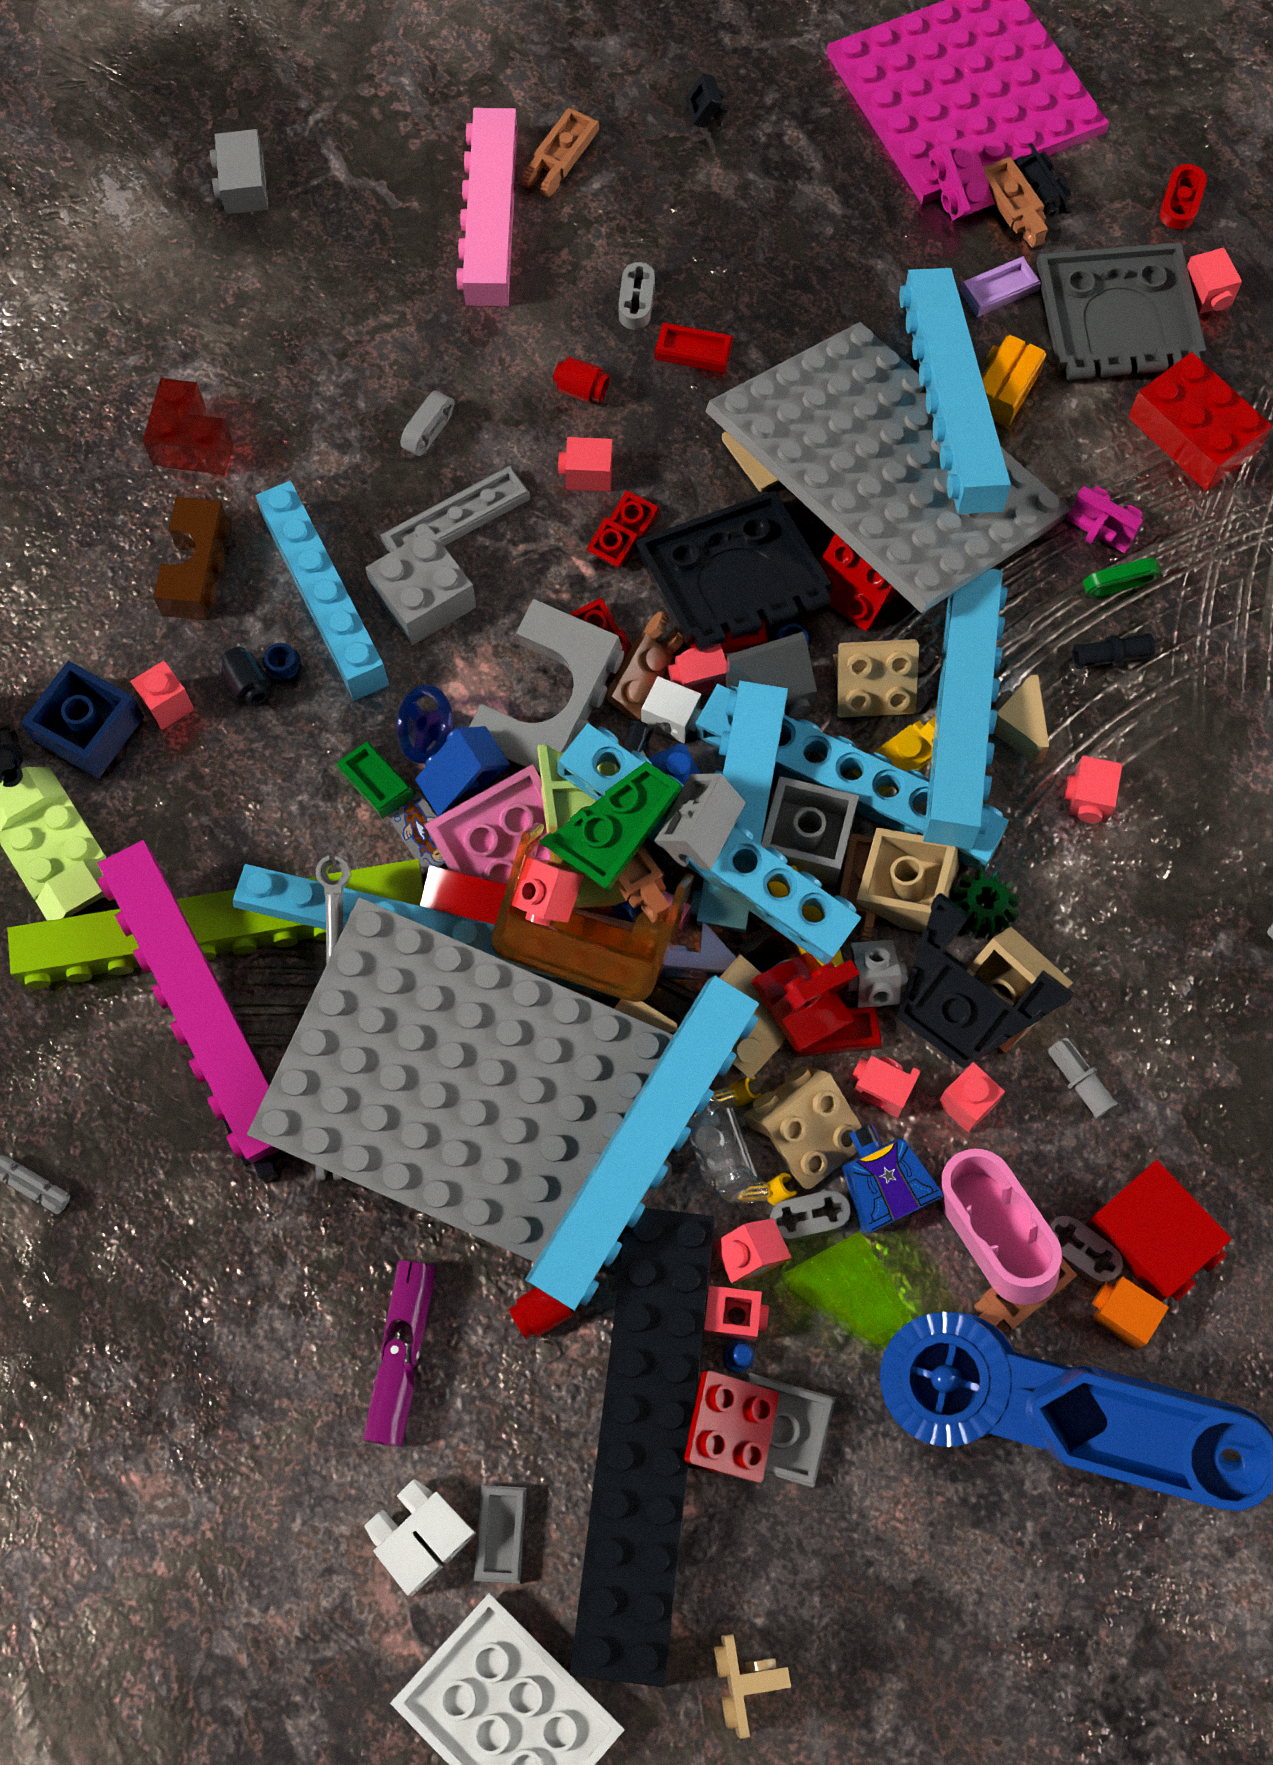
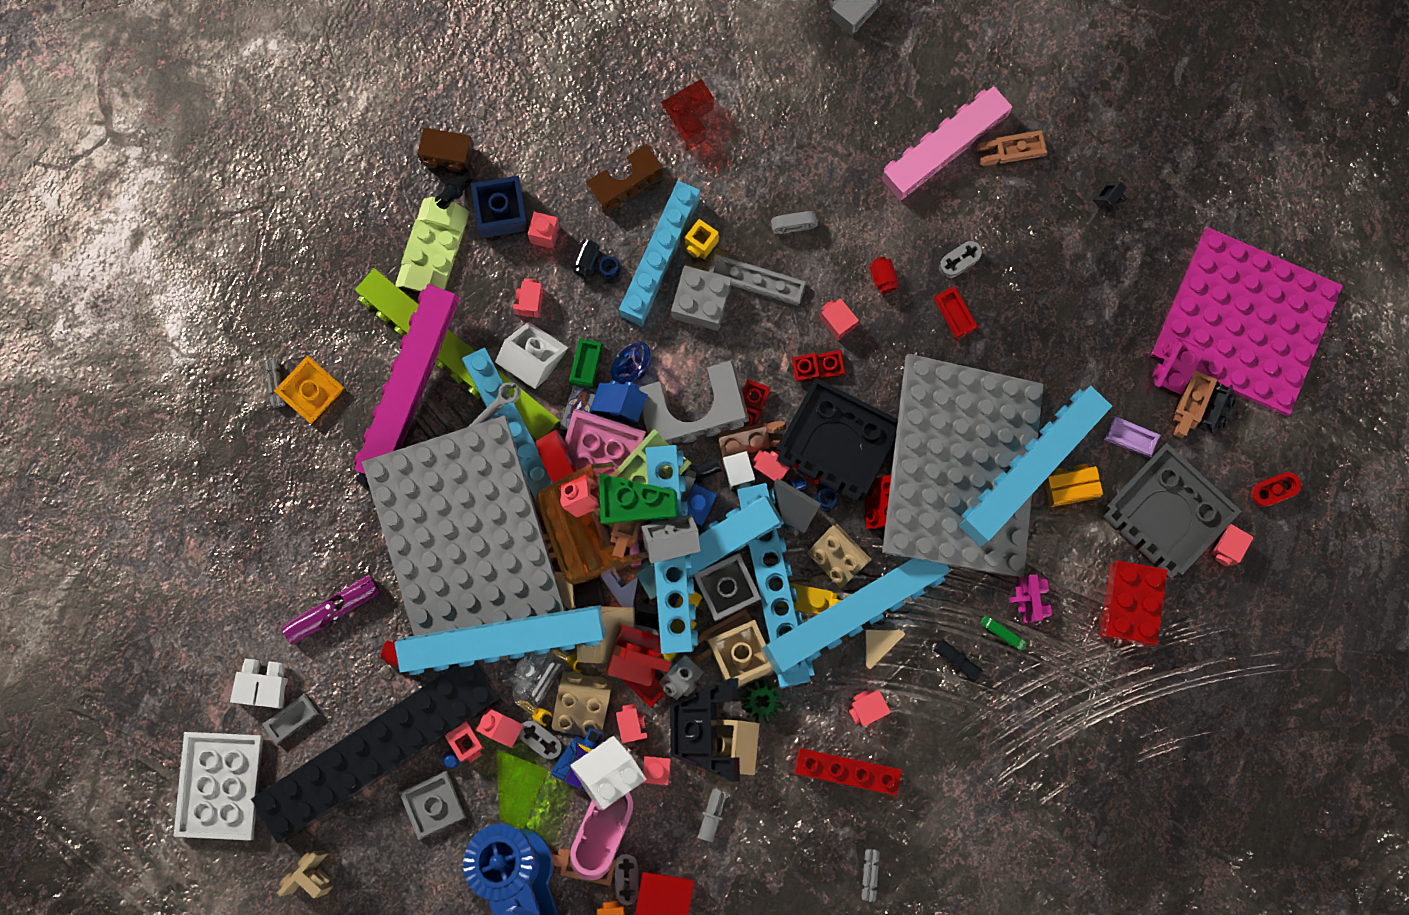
camera: 50 degrees right, 10 degrees up
red bracket [684,1370,779,1483] -> none
none -> light orange tile [274,355,345,425]
none -> white slope [495,321,568,389]
none -> coral brick [513,278,544,318]
none -> white slope [570,736,647,810]
none -> yellow brick [685,219,719,260]
none -> red brick [794,748,902,796]

